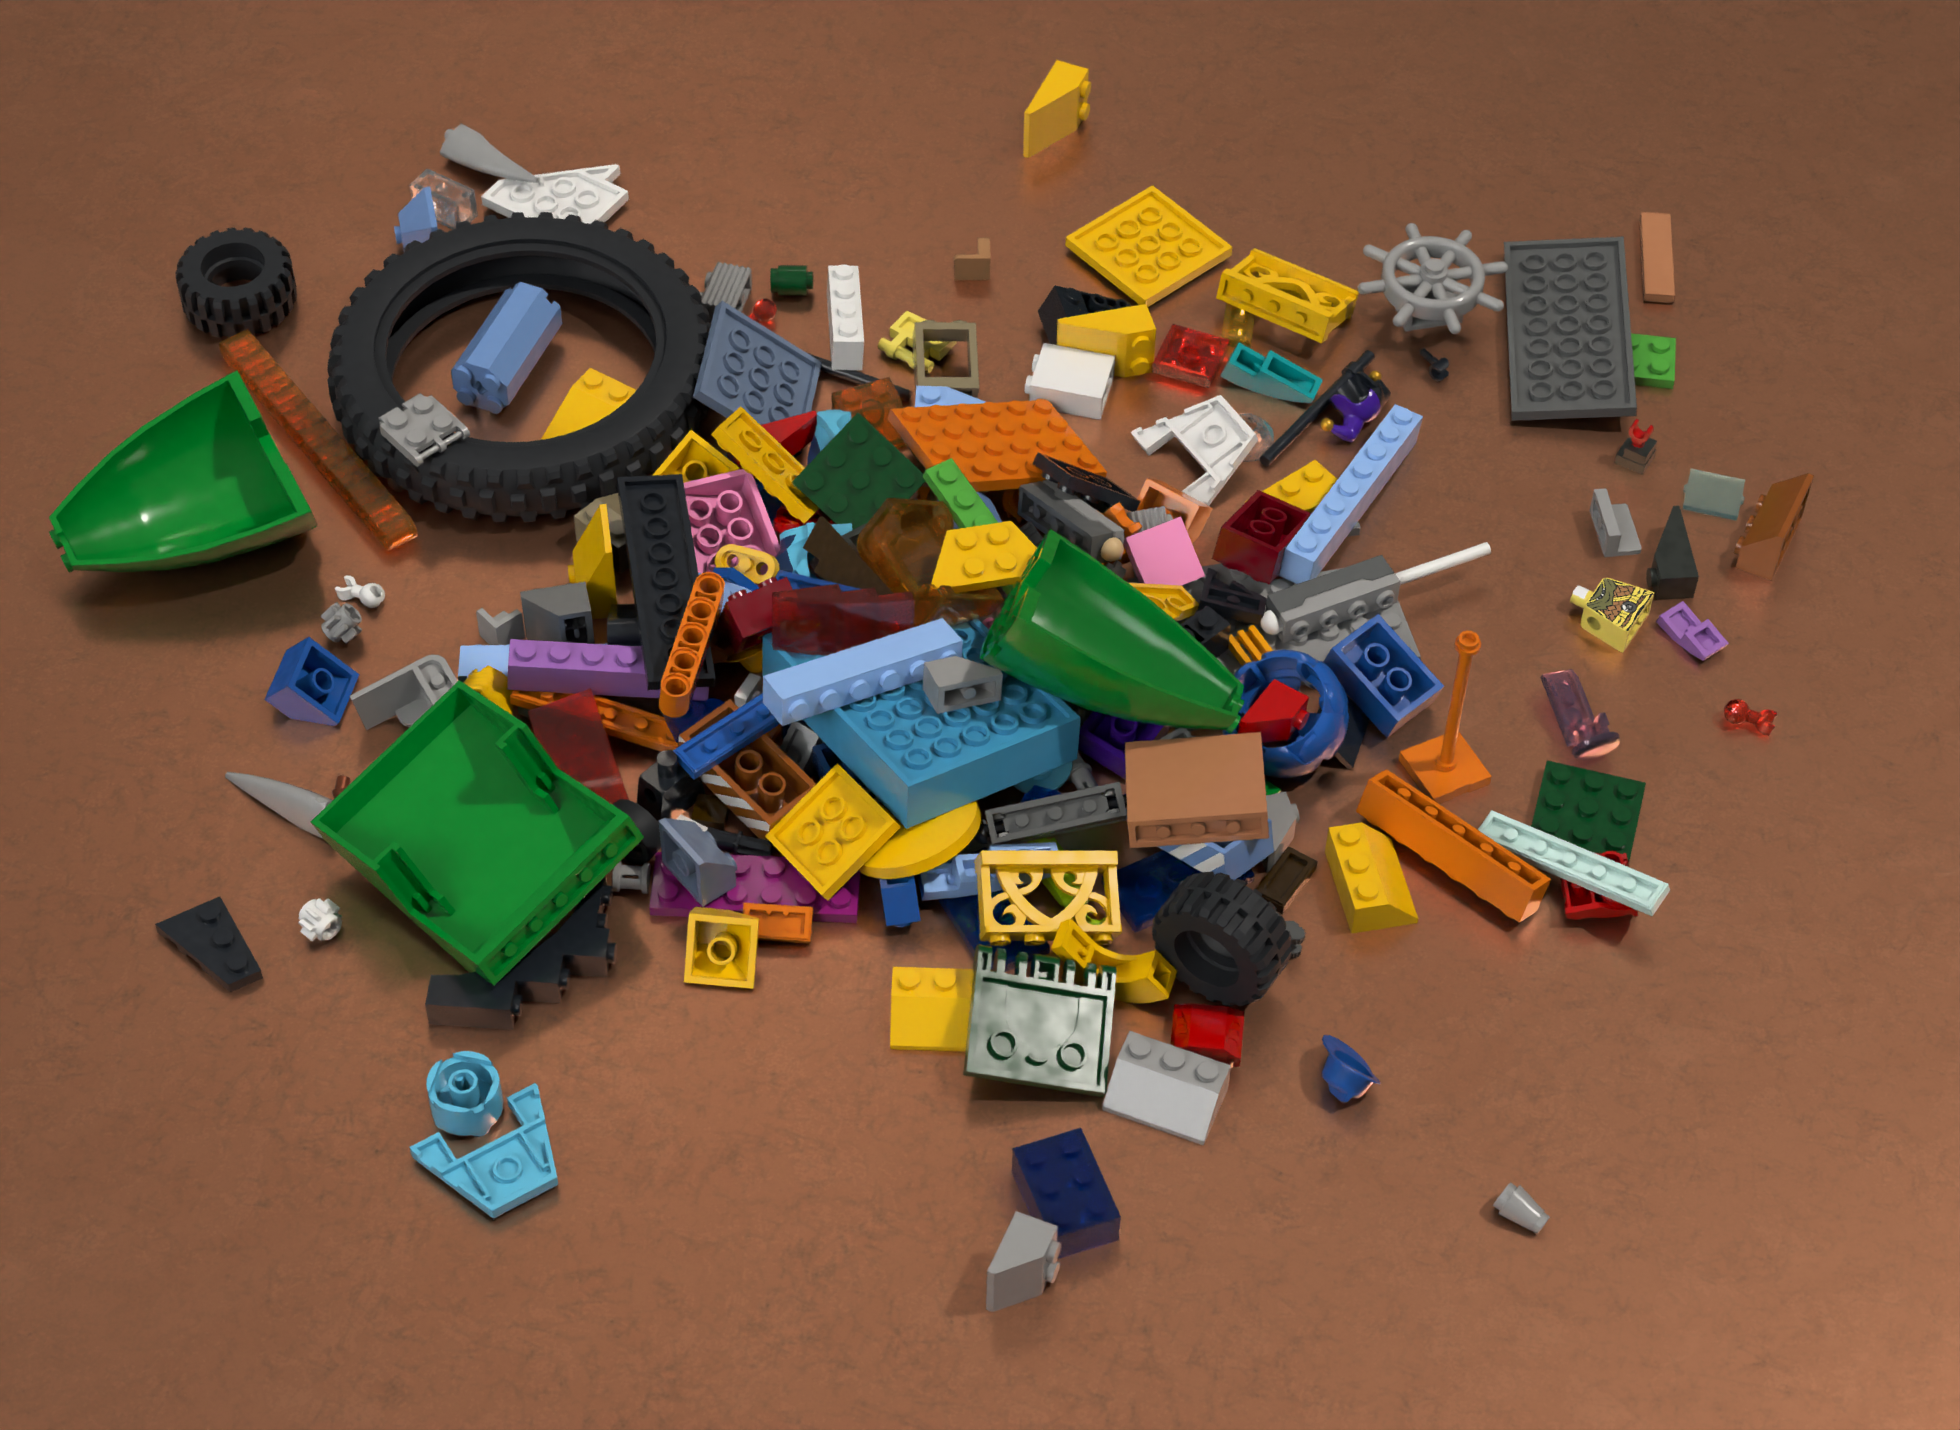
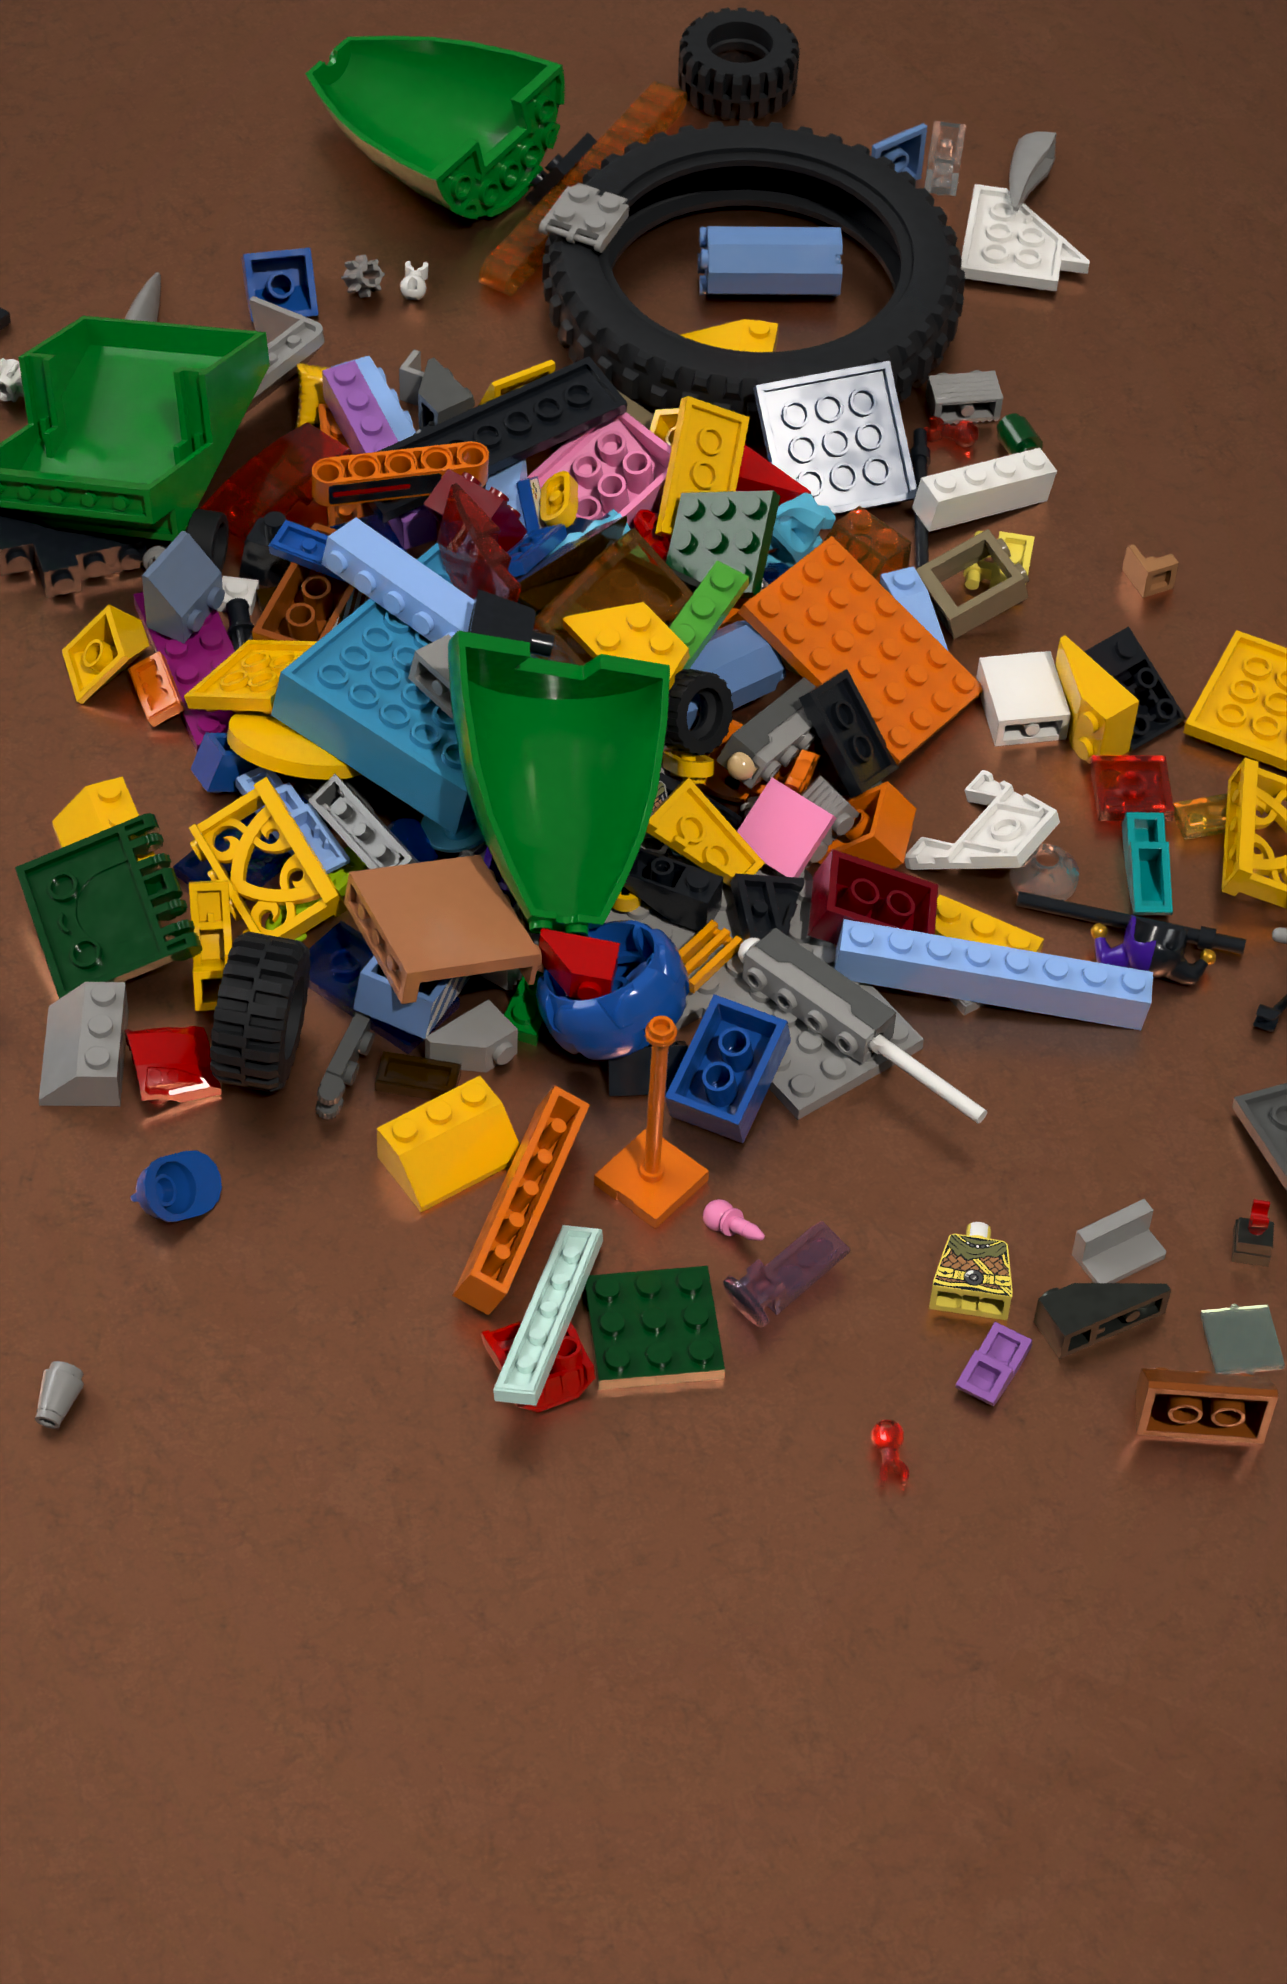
camera: 65 degrees right, 0 degrees up
none -> black torso [468,590,555,658]
none -> black wing [525,132,597,207]
none -> bright pink bar [703,1199,765,1241]

